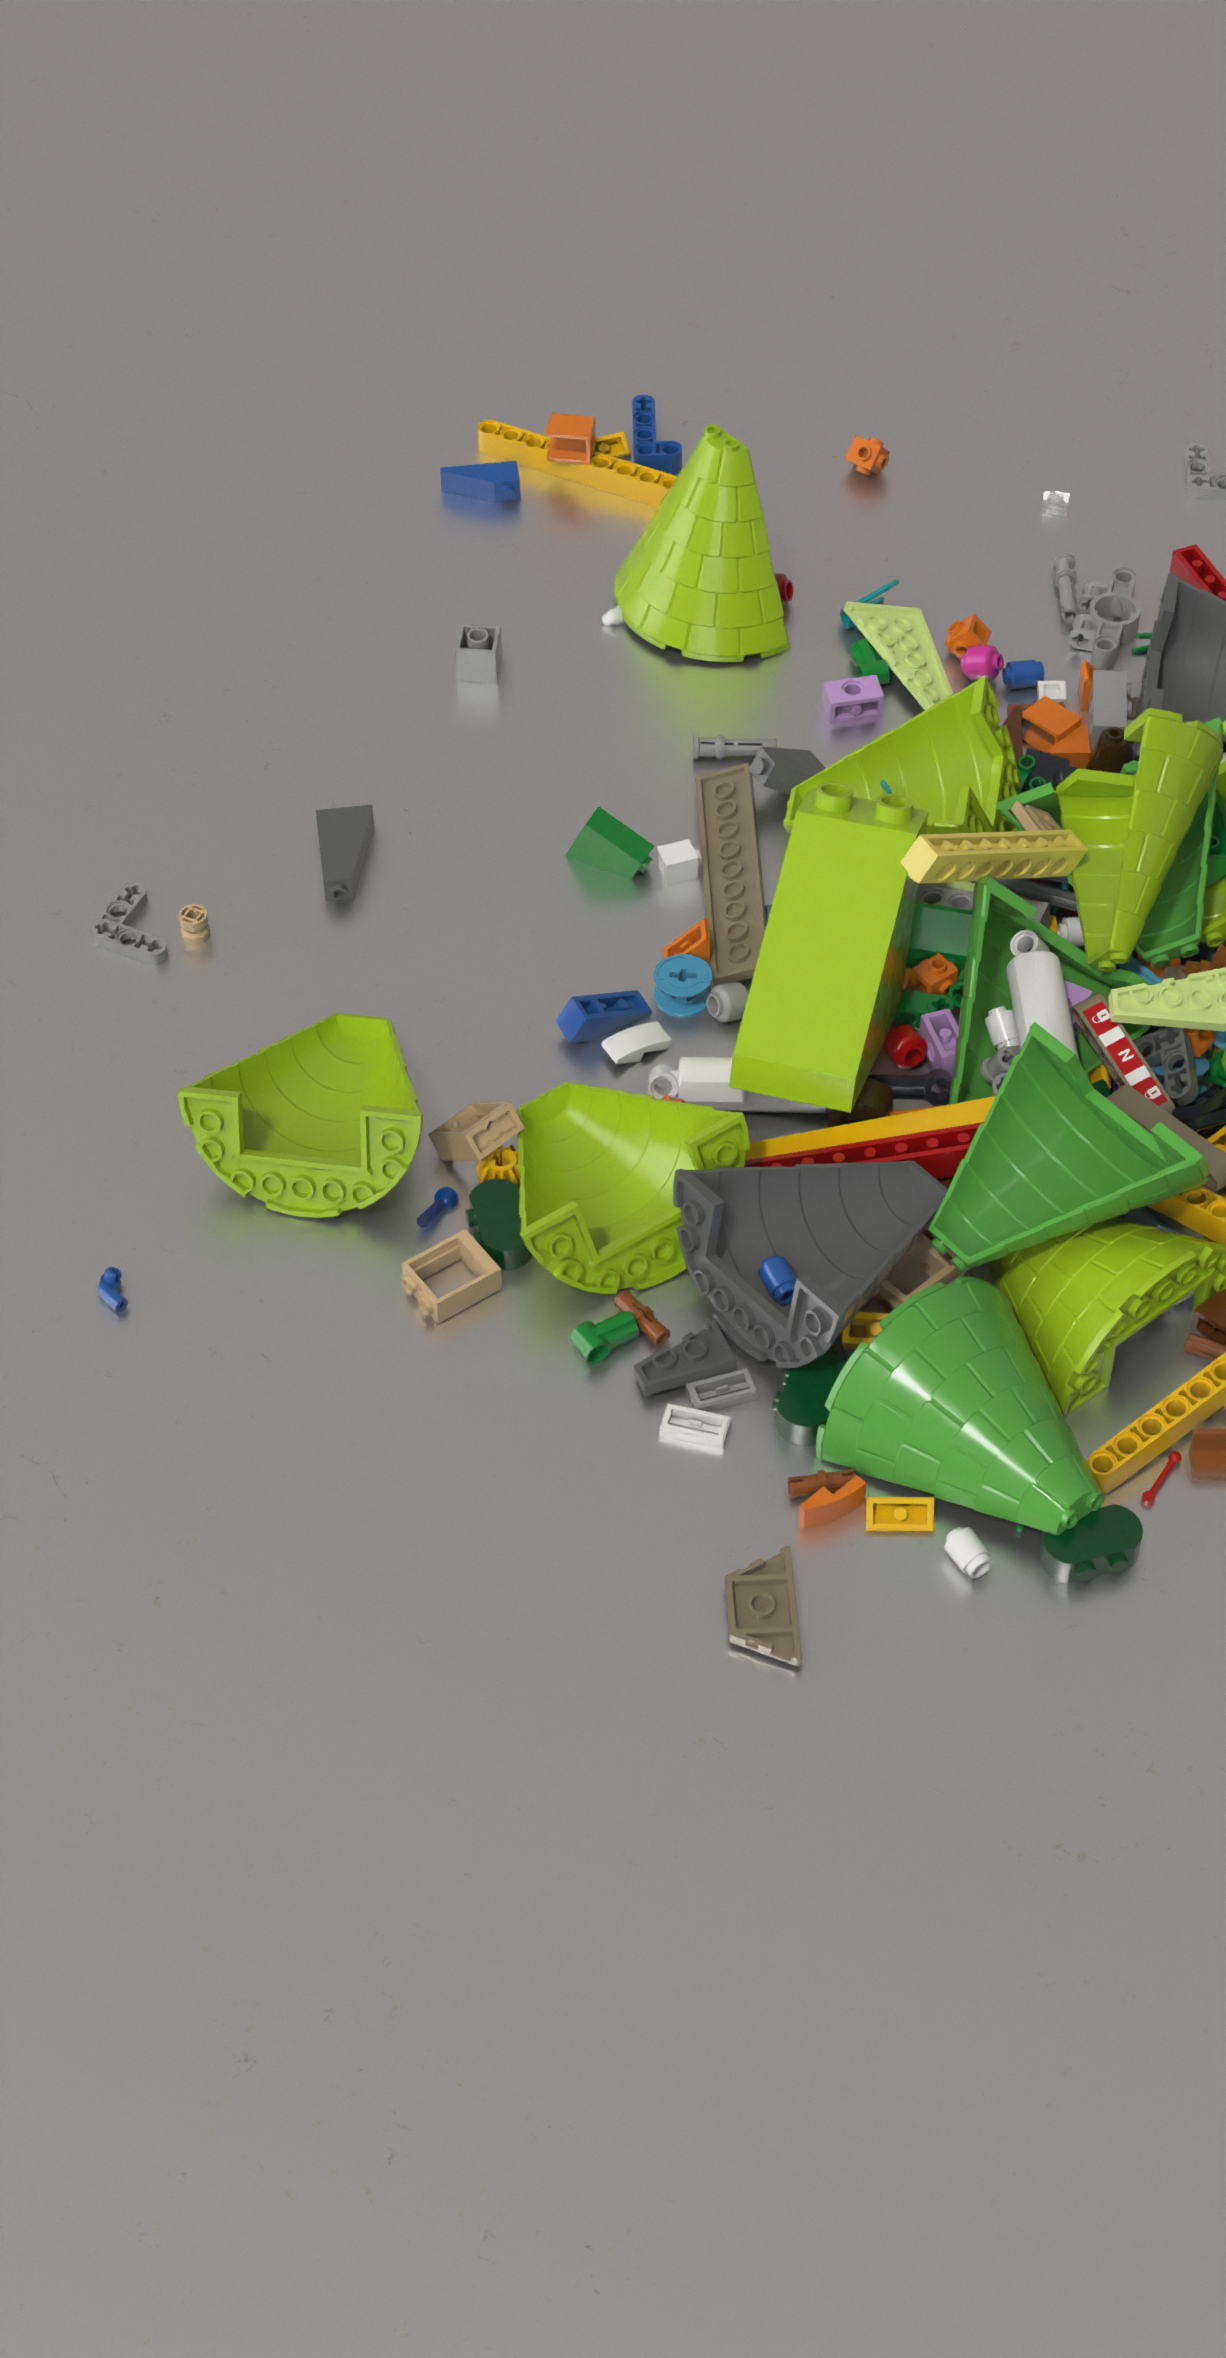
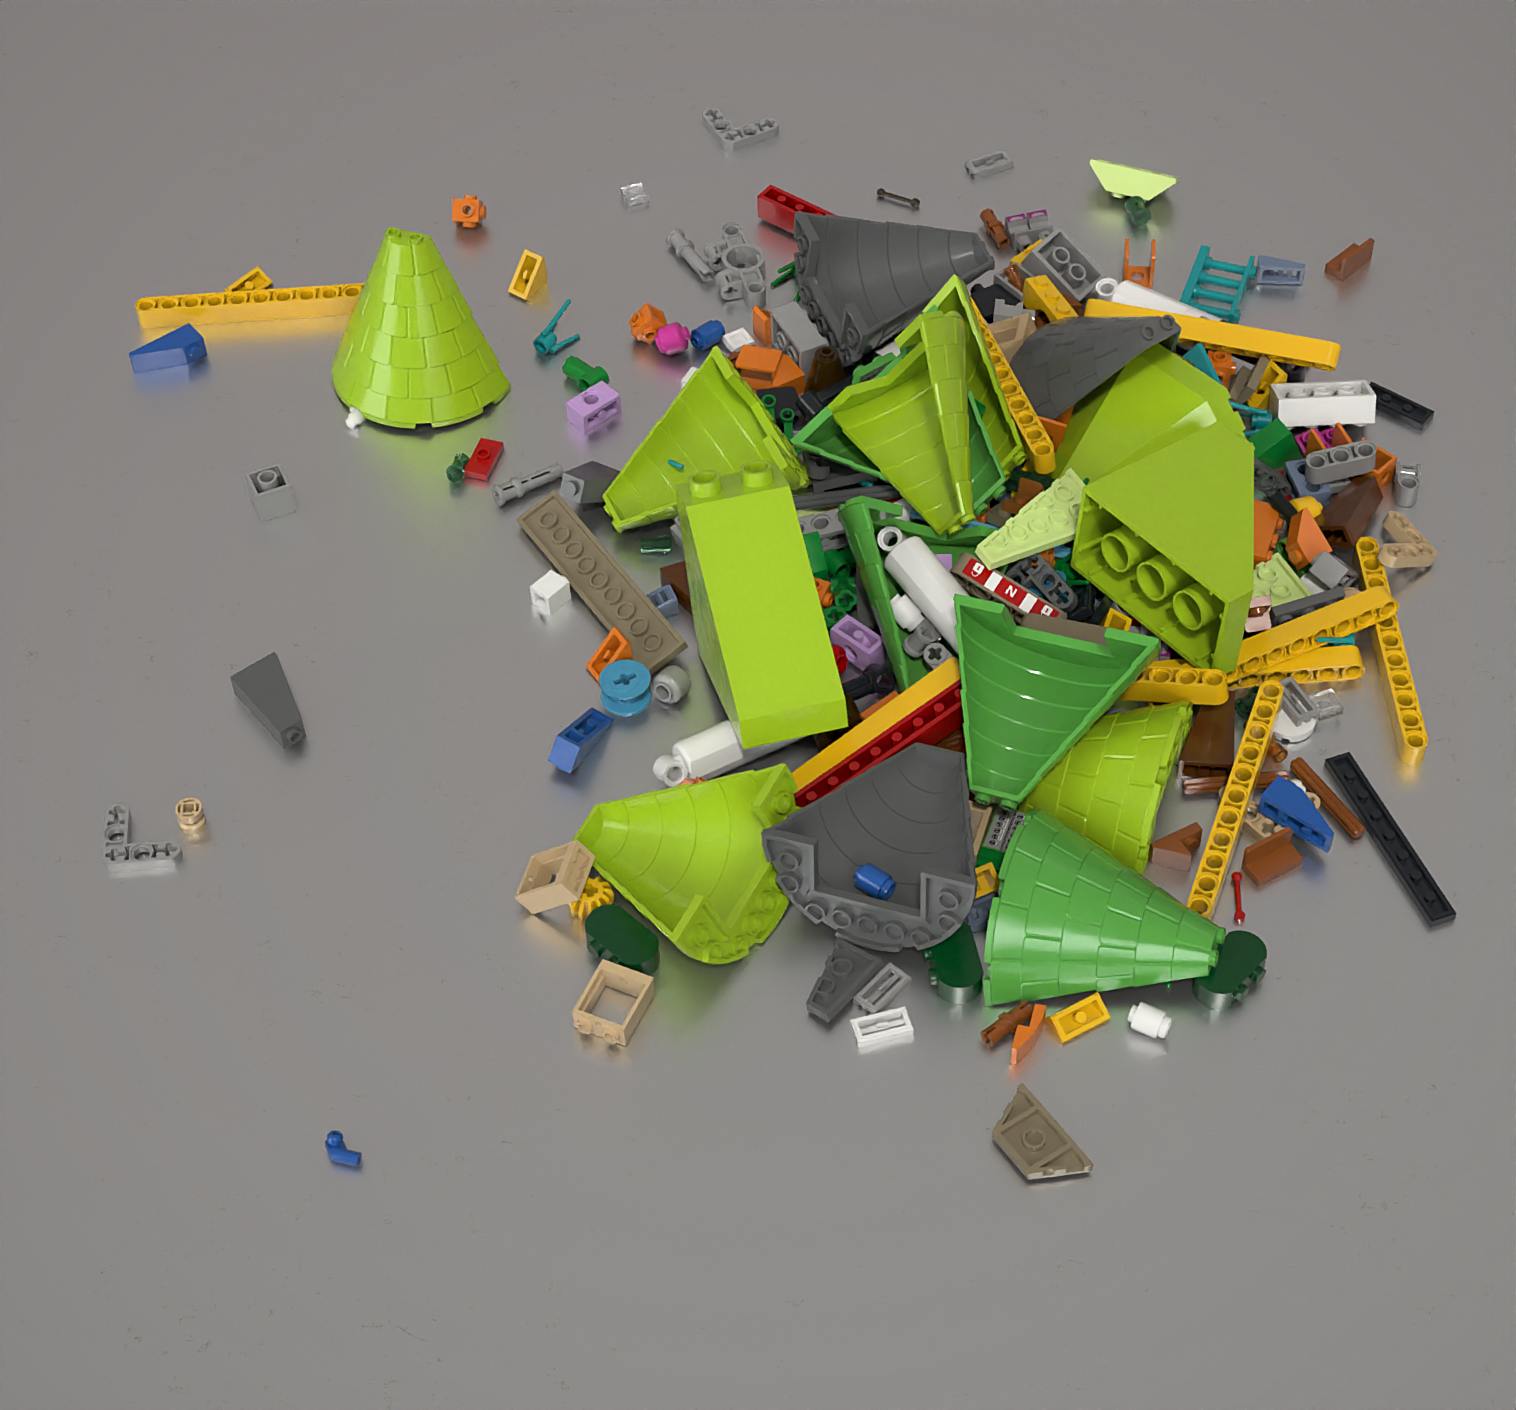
camera: 30 degrees left, 0 degrees up
lime cone [178,1013,423,1218] -> none
clear blue bar [416,1187,459,1228] -> none
orange piece [546,413,596,465] -> none
green slope [565,806,654,879] -> none
green piece [570,1311,639,1364] -> none
white slope [601,1021,672,1064] -> none
dark orange pin [614,1290,671,1347] -> none
blue beam [632,395,682,475] -> none
yellowish green wing [843,601,953,710] -> none
light yellow brick [900,829,1088,884] -> none
tan plate [1011,800,1062,831] -> none
none -> clear green pin [446,453,469,483]
none -> red plate [464,438,504,481]
none -> yellow slope [508,249,548,300]
none -> dark orange slope [1148,822,1203,872]

